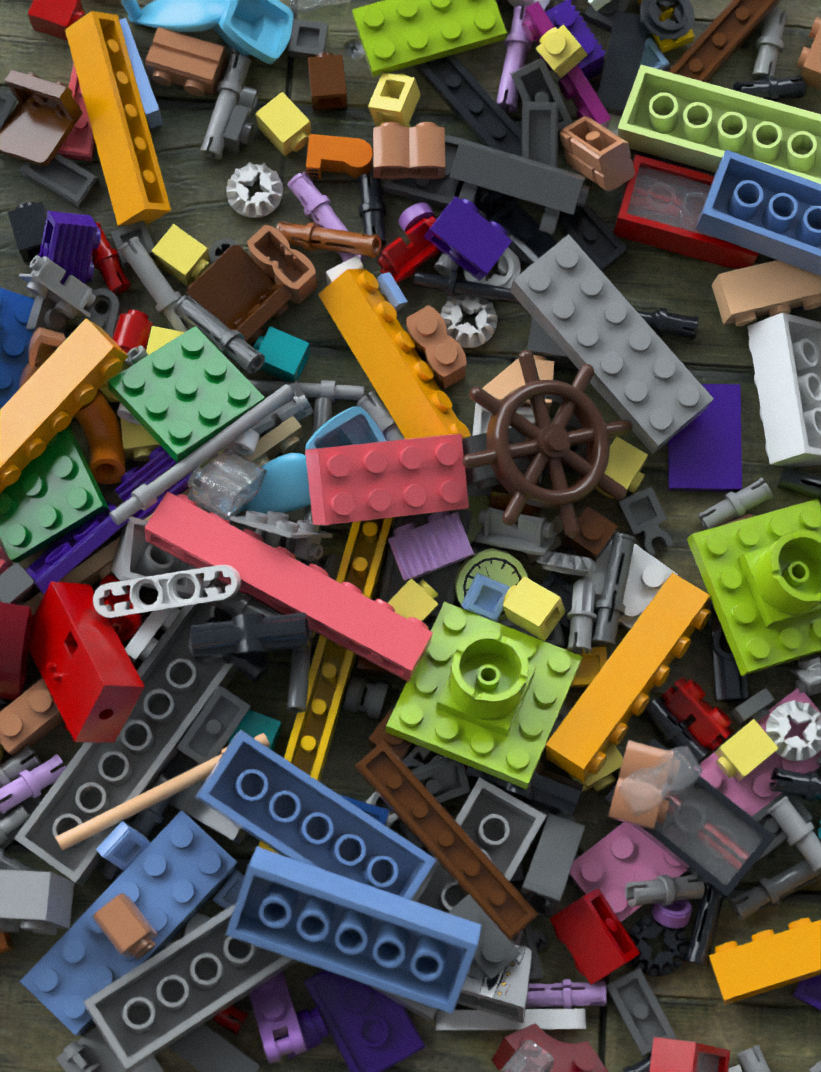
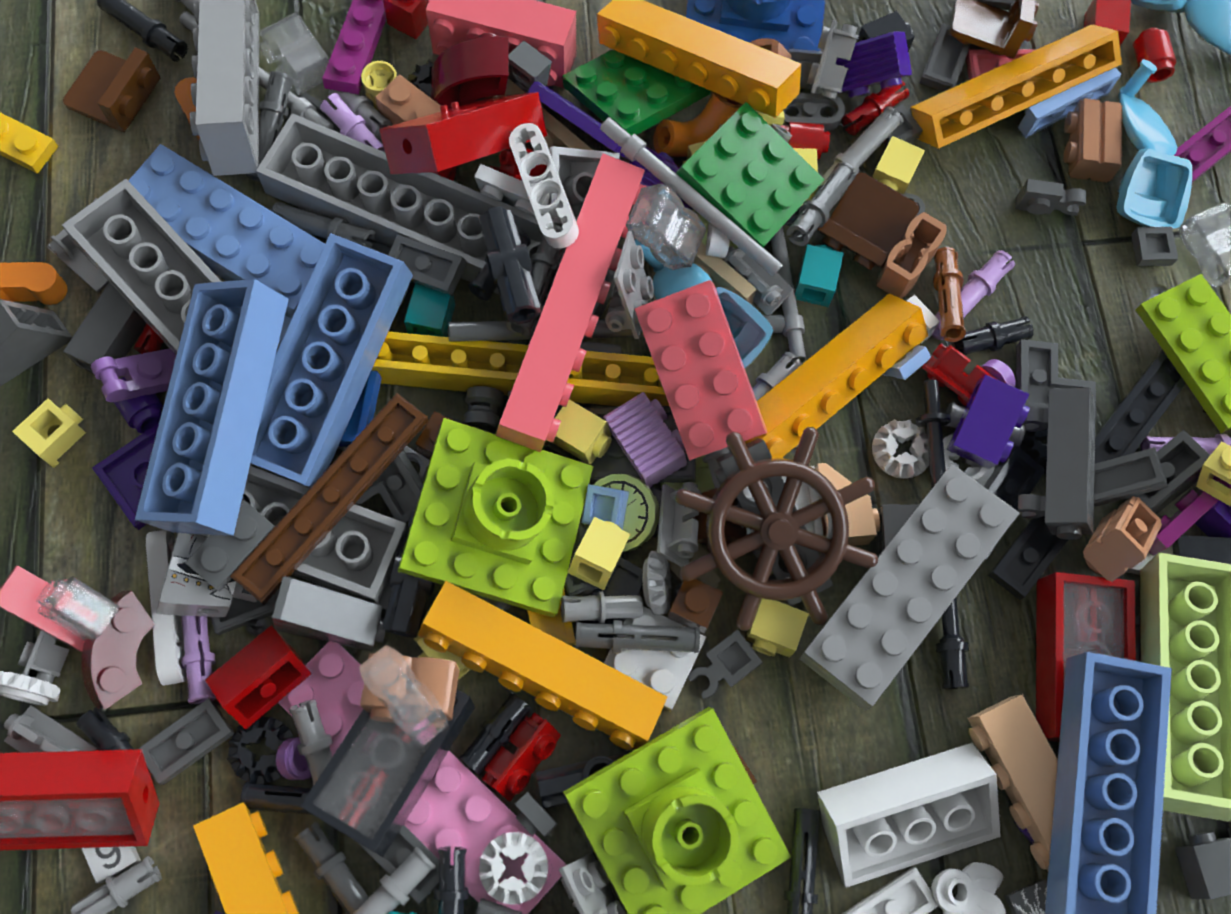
camera: 75 degrees right, 5 degrees down
light nougat bar [56,733,270,851] -> none
nougat brick [93,893,158,960] -> none
light blue tile [96,821,150,871] -> none
light grey pin [200,54,252,160] -> none
white gear [226,162,283,218] -> none
light yellow brick [255,92,311,157] -> none
orange leg [306,134,373,180] -> none
reddish brown brick [308,52,348,111] -> none
light yellow brick [368,72,421,128] -> none
nougat brick [373,122,445,180] -> none
nougat brick [406,305,466,390] -> none
dark purple tile [667,384,742,492] -> none
light grey pin [698,478,773,530] -> none
light yellow brick [715,719,779,782] -> none

